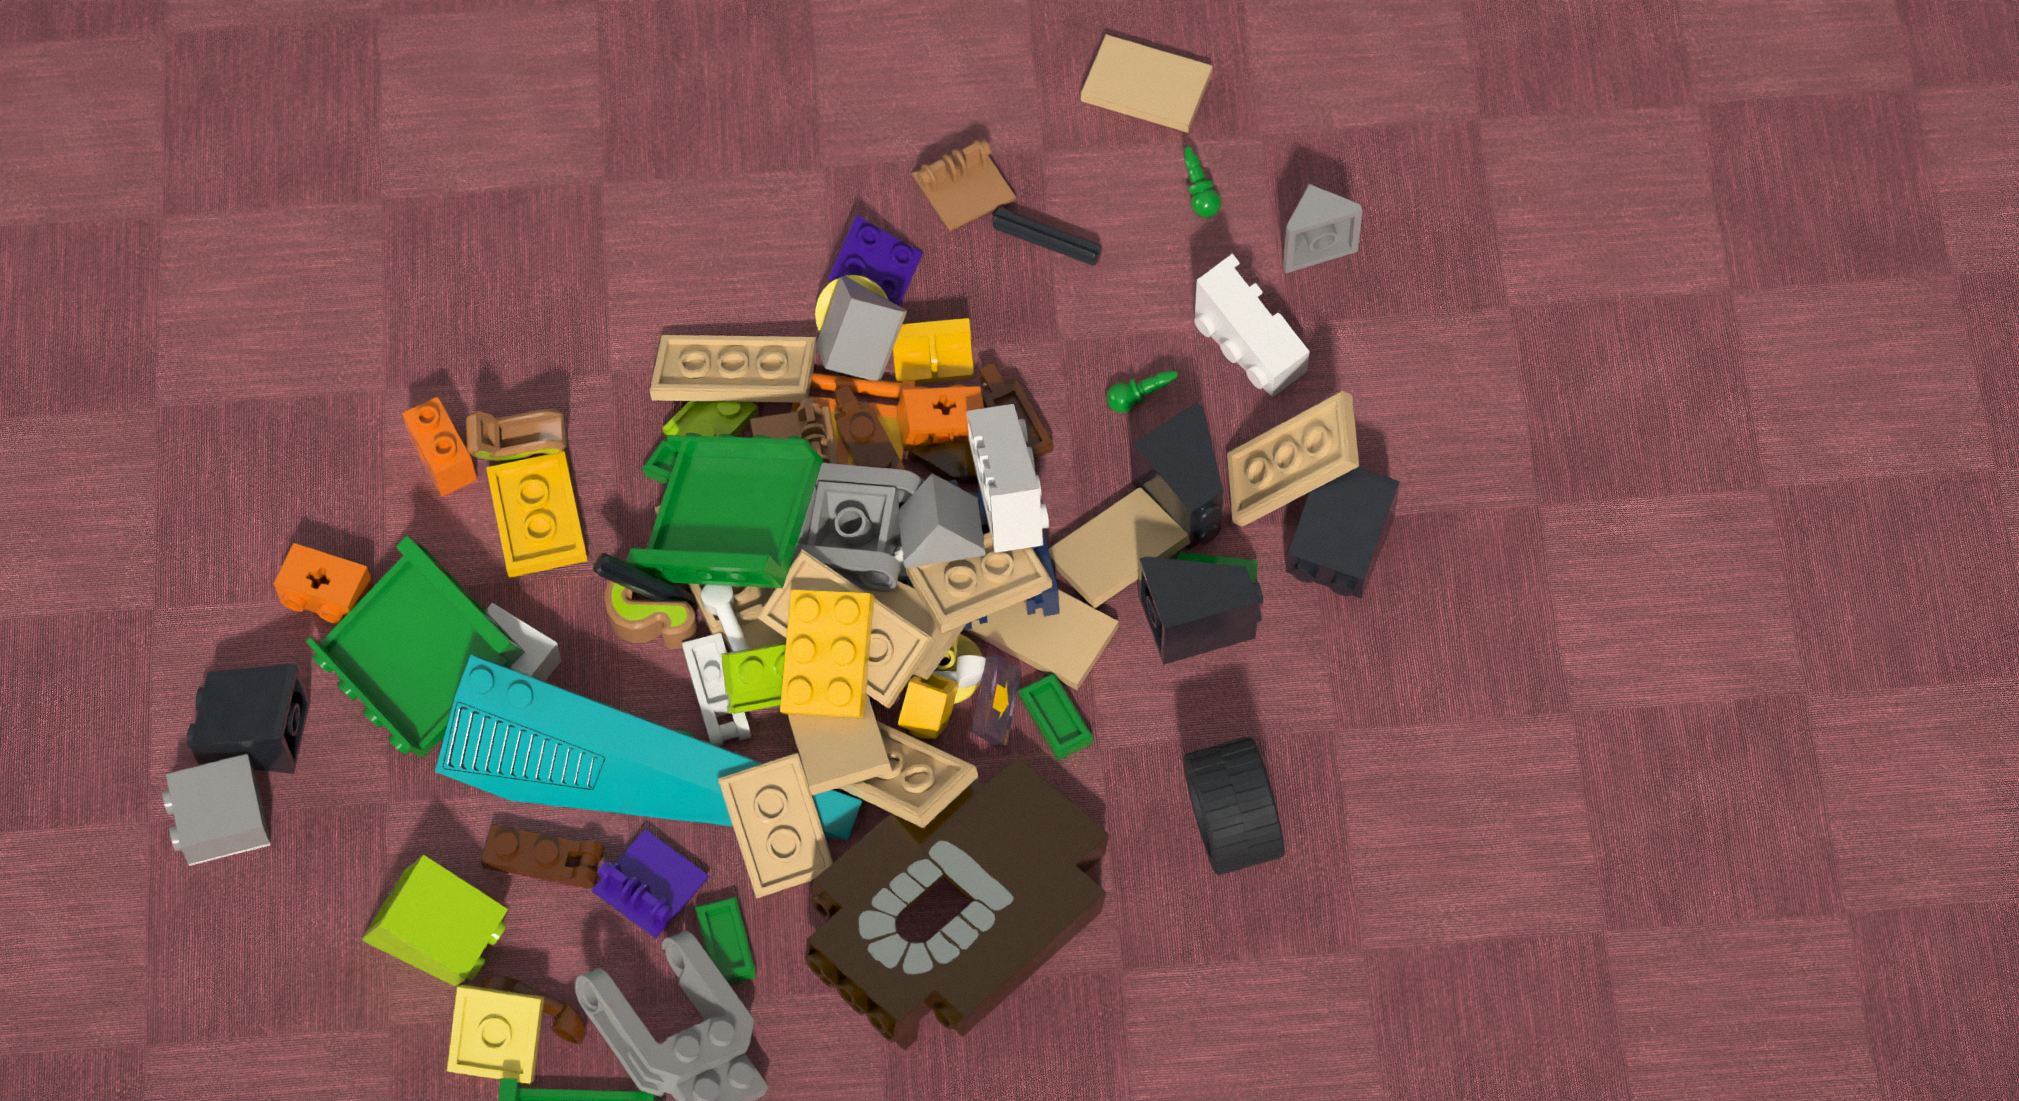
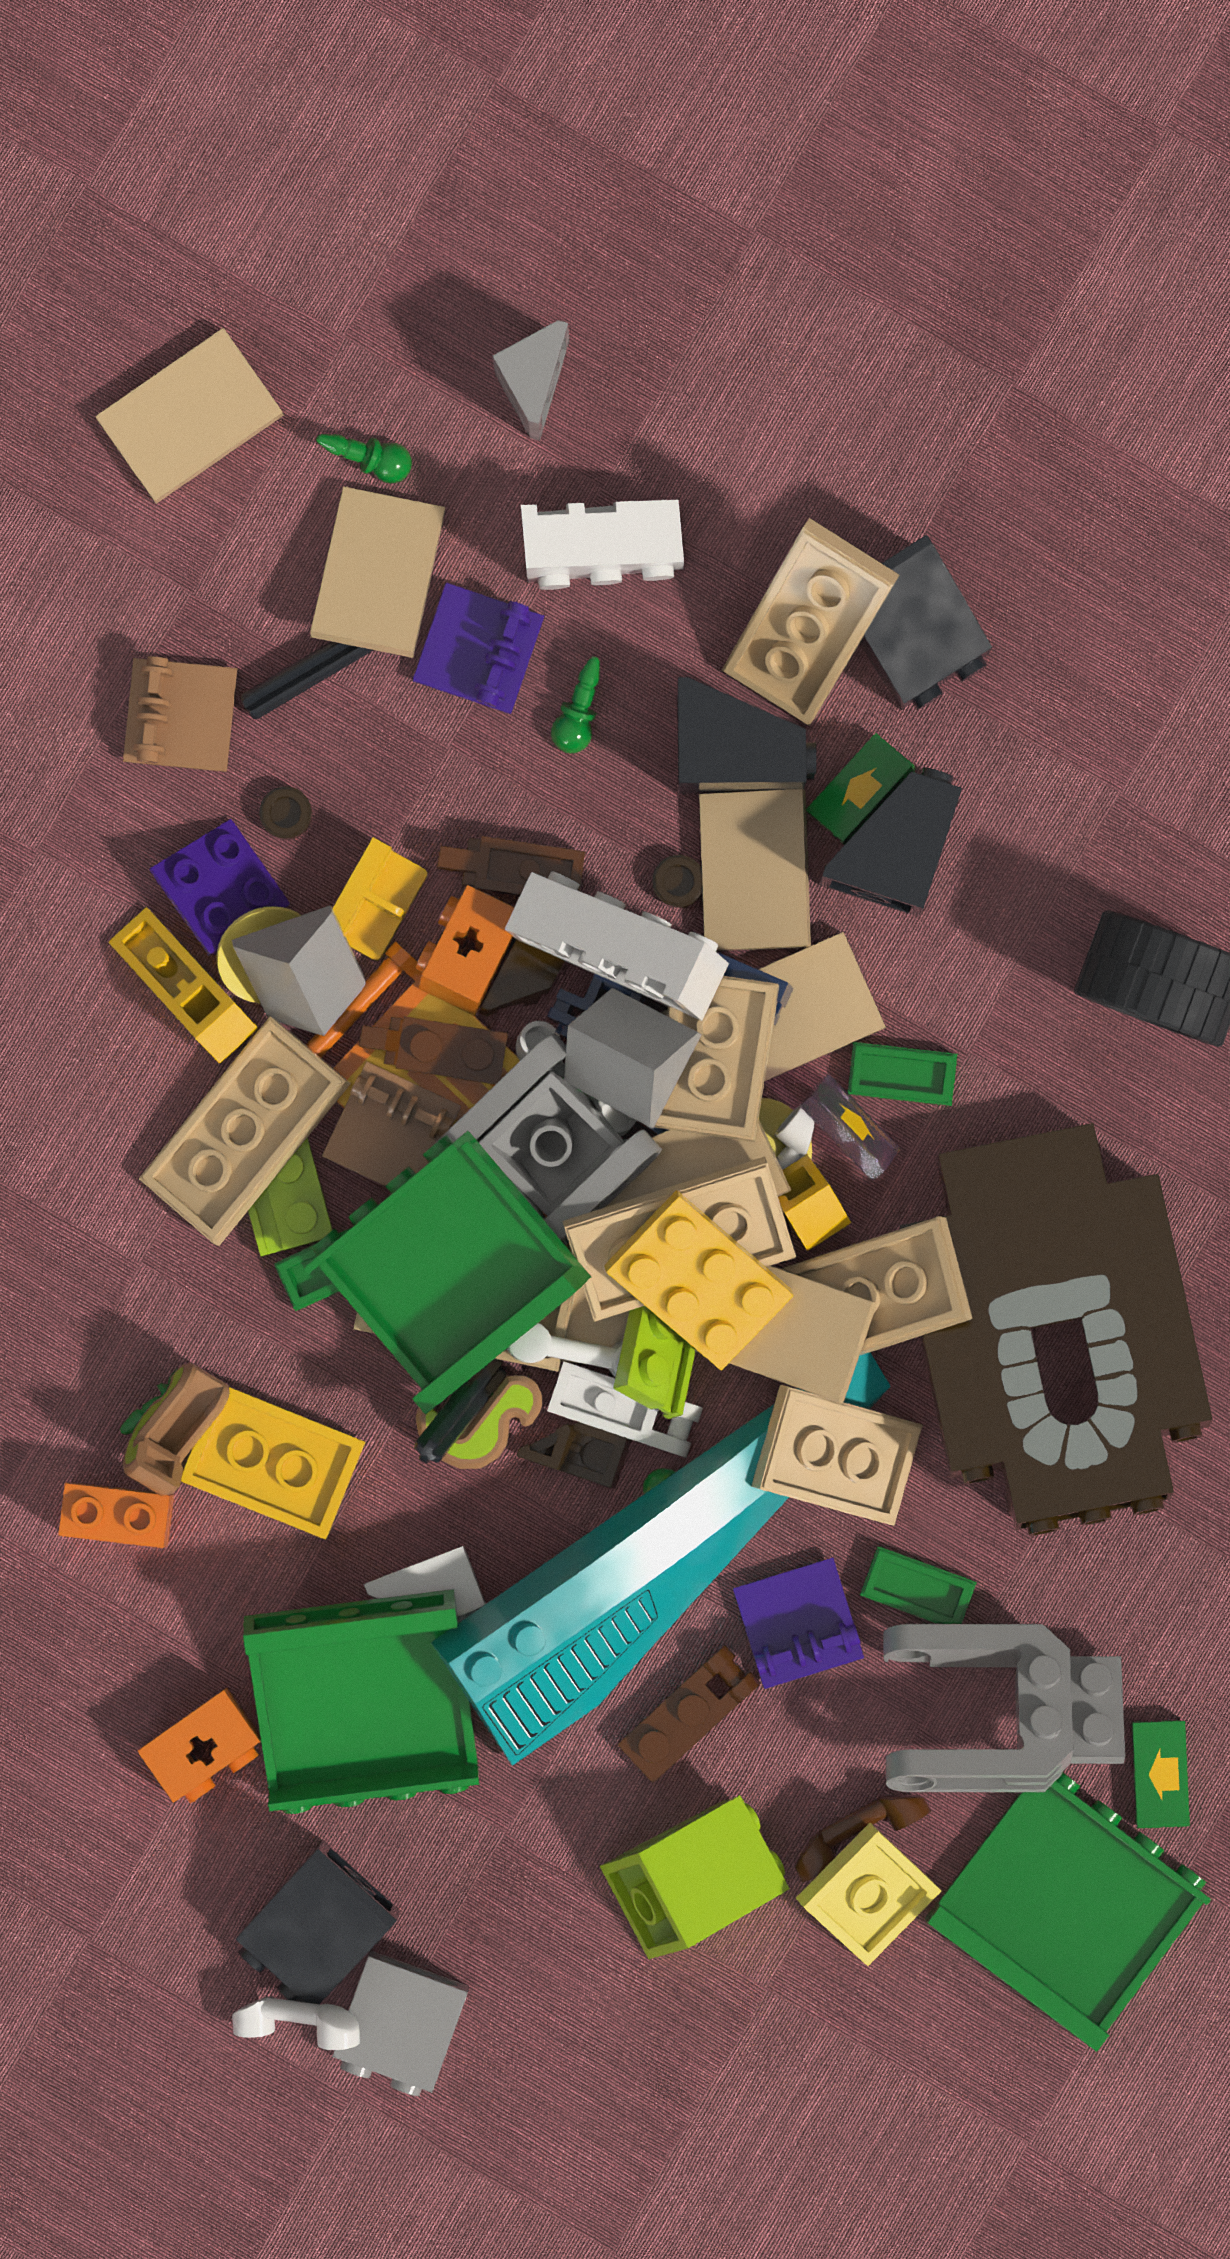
camera: 55 degrees left, 25 degrees up
none -> yellow slope [109,907,258,1064]
none -> white bar [232,1996,360,2050]
none -> dark brown tile [259,786,313,840]
none -> tan tile [311,486,445,658]
none -> dark purple hinge [412,583,545,714]
none -> dark brown slope [516,1422,632,1489]
none -> dark brown tile [652,855,703,908]

